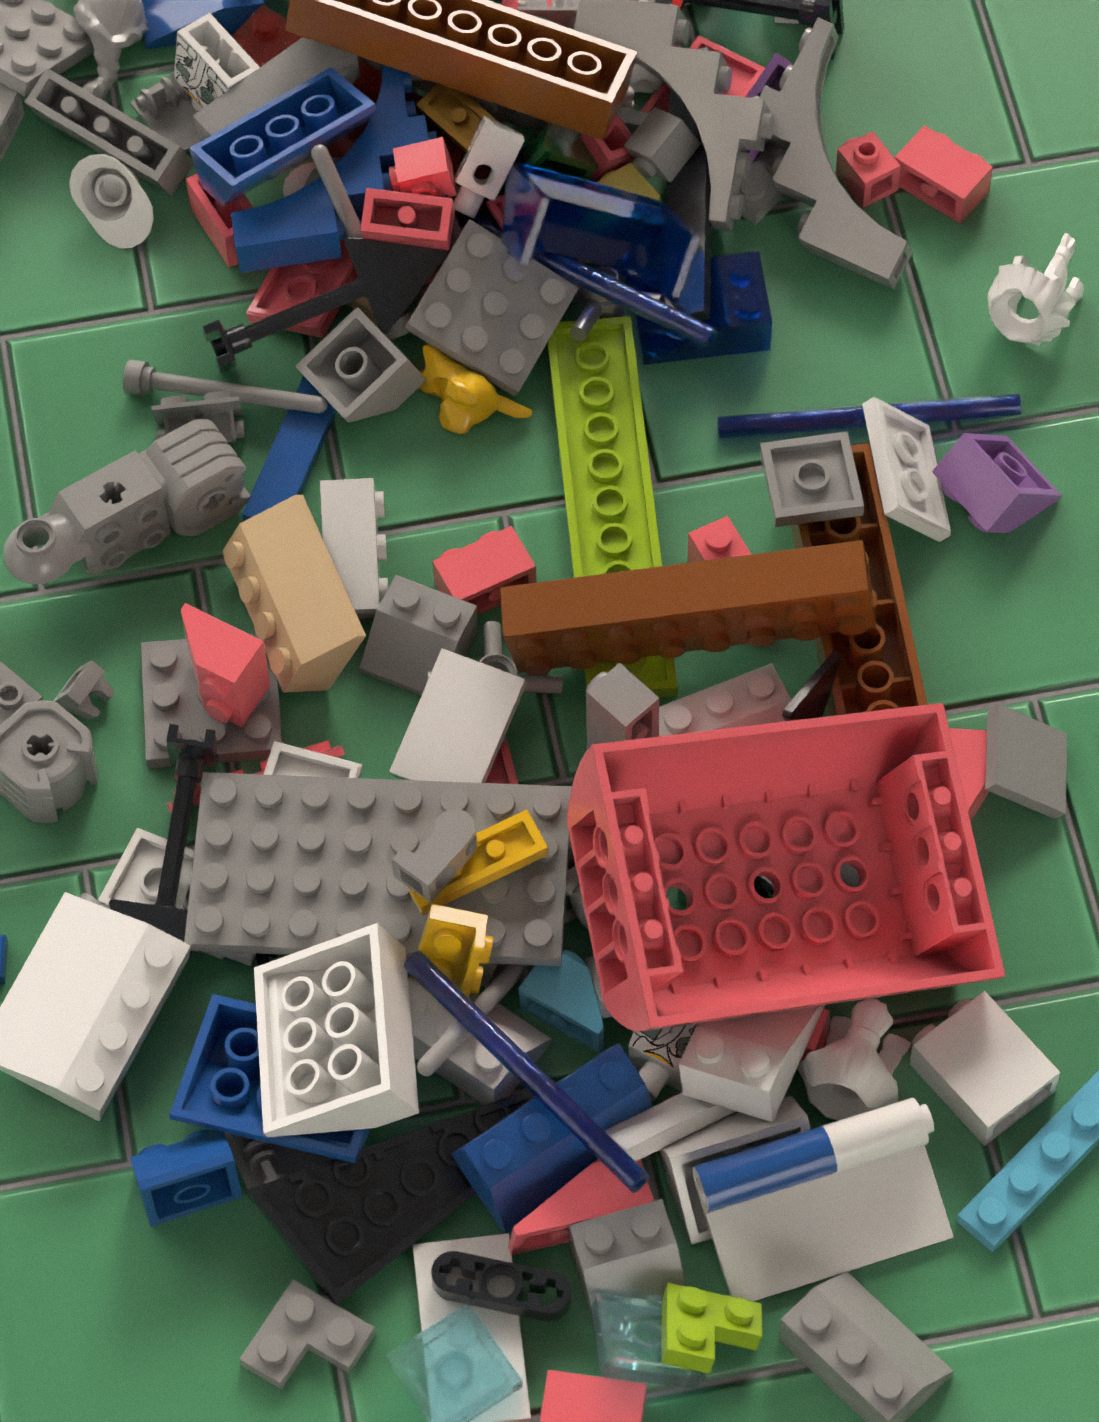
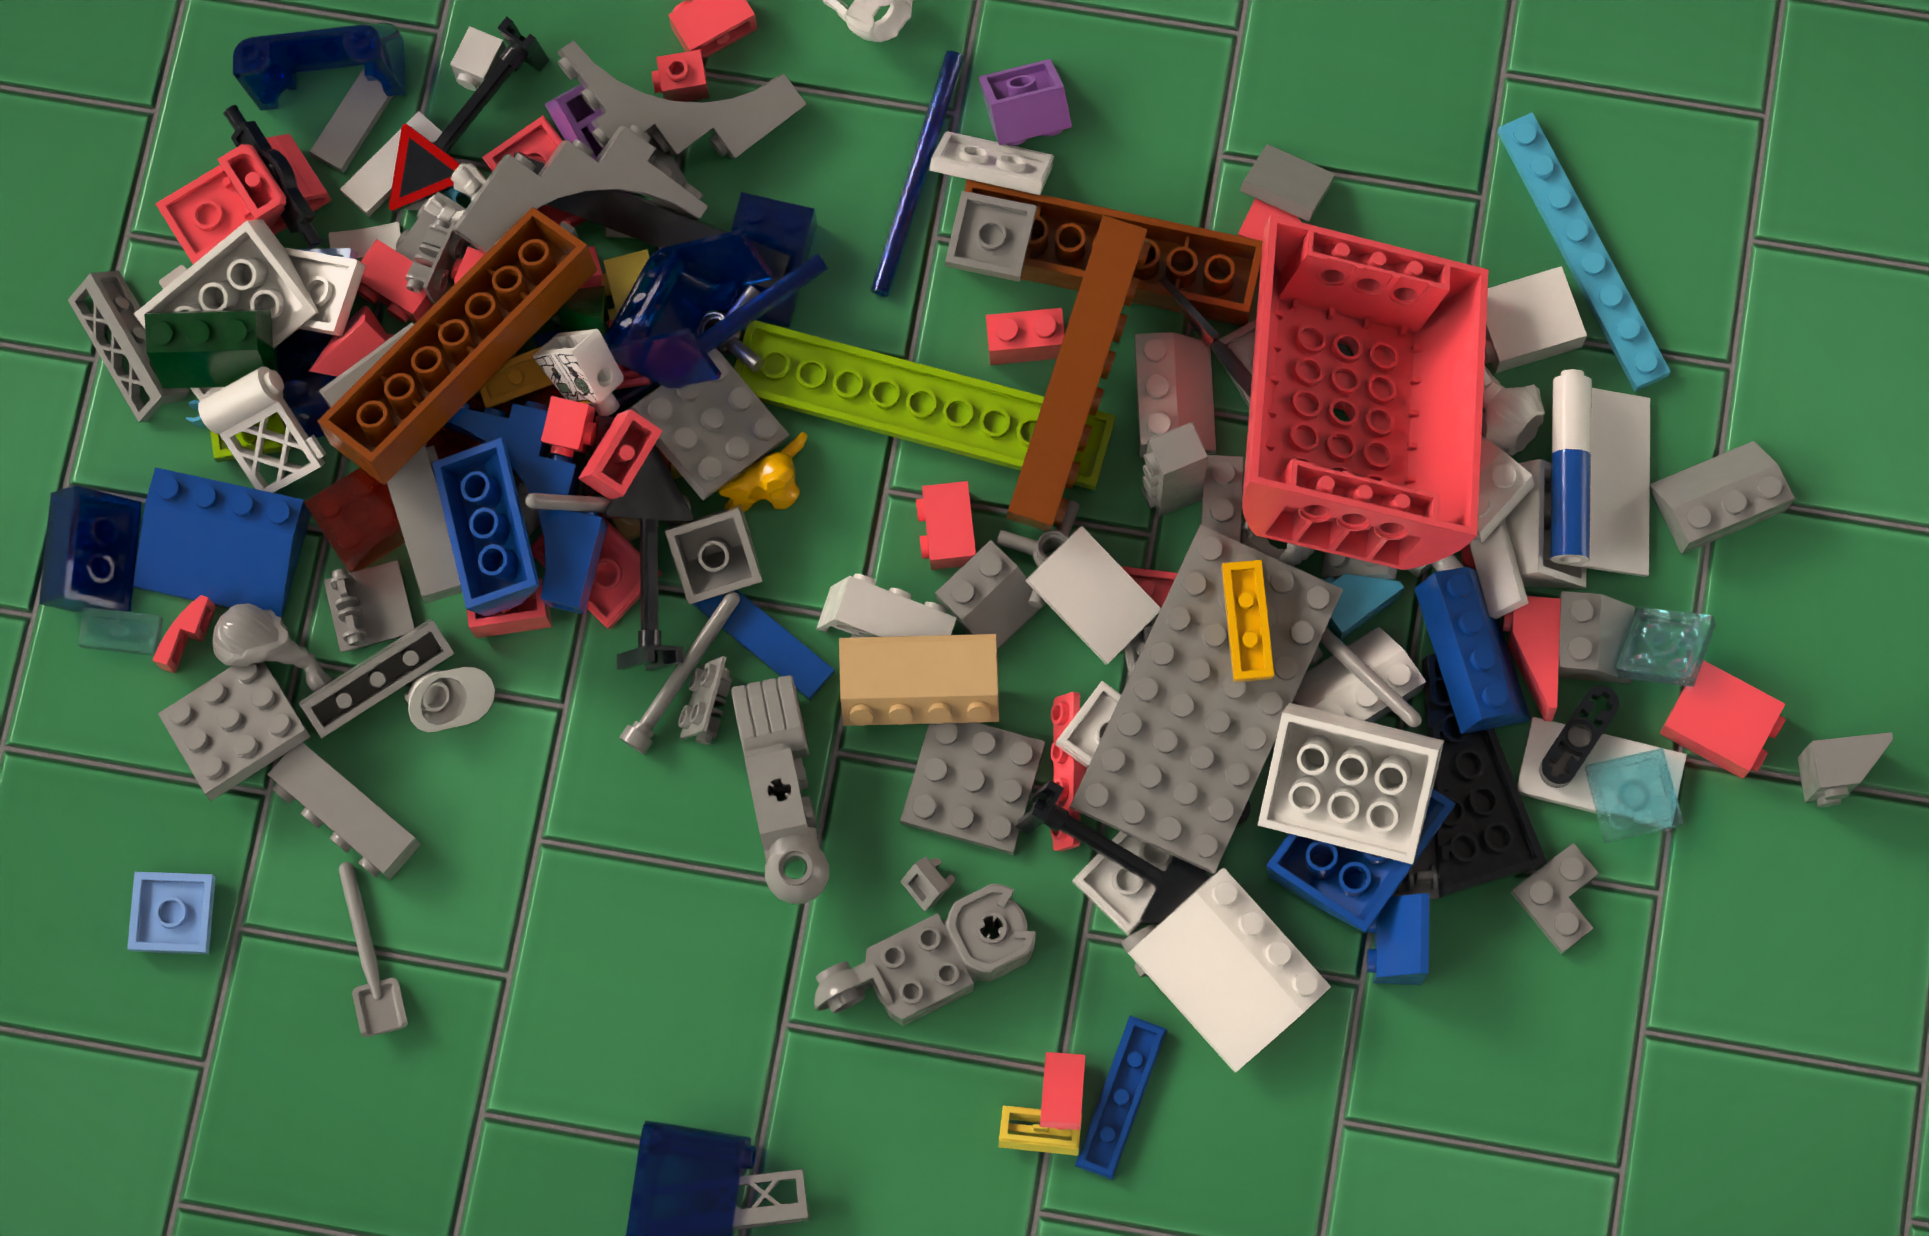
camera: 65 degrees left, 15 degrees up
white torso [174,13,260,112] -> none
coral slope [181,603,270,727] -> none
light grey leg [391,809,477,904] -> none
clear blue piece [403,950,650,1193] -> none
yellow bracket [411,904,493,1009] -> none
light grey brick [624,107,701,183] -> none
lime plate [661,1282,762,1374] -> none

